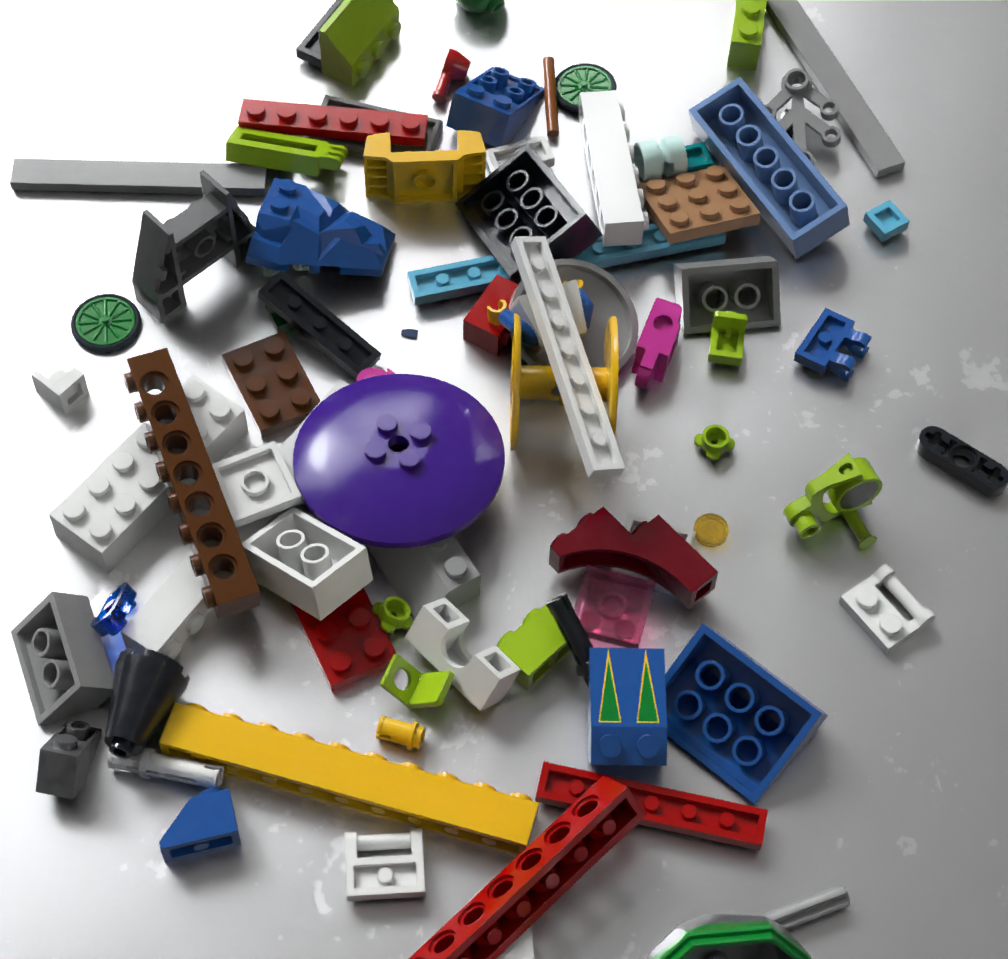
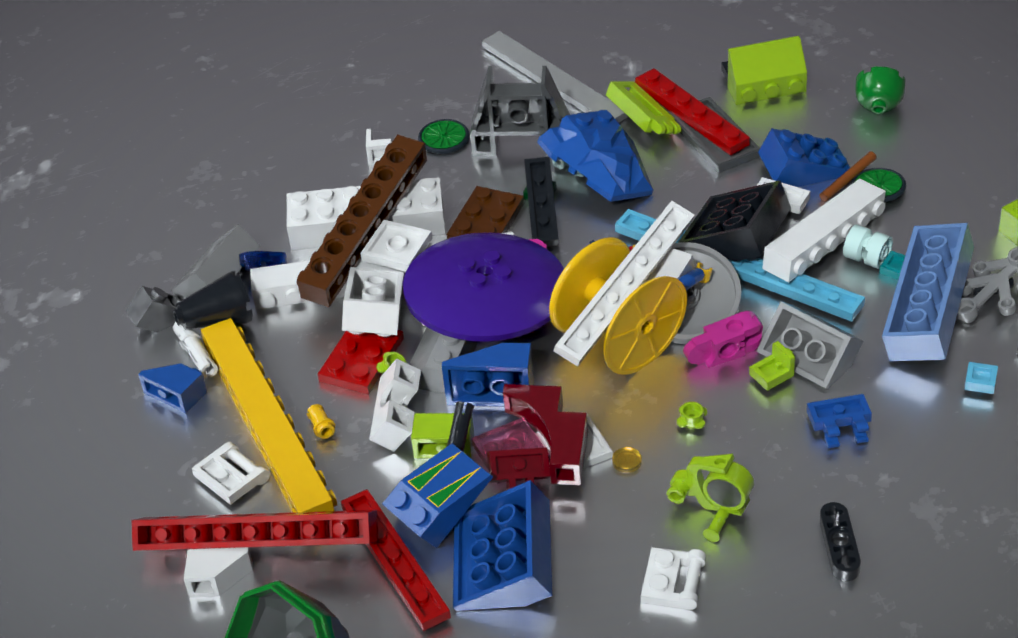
camera: 55 degrees right, 15 degrees down
yellow plate [363,130,486,204] -> none
lime bracket [380,654,455,709] -> none
red bar [431,48,471,103] -> none
medium nougat plate [637,165,761,244] -> none
none -> blue slope [442,343,534,407]
none -> dark red hinge [487,447,550,490]

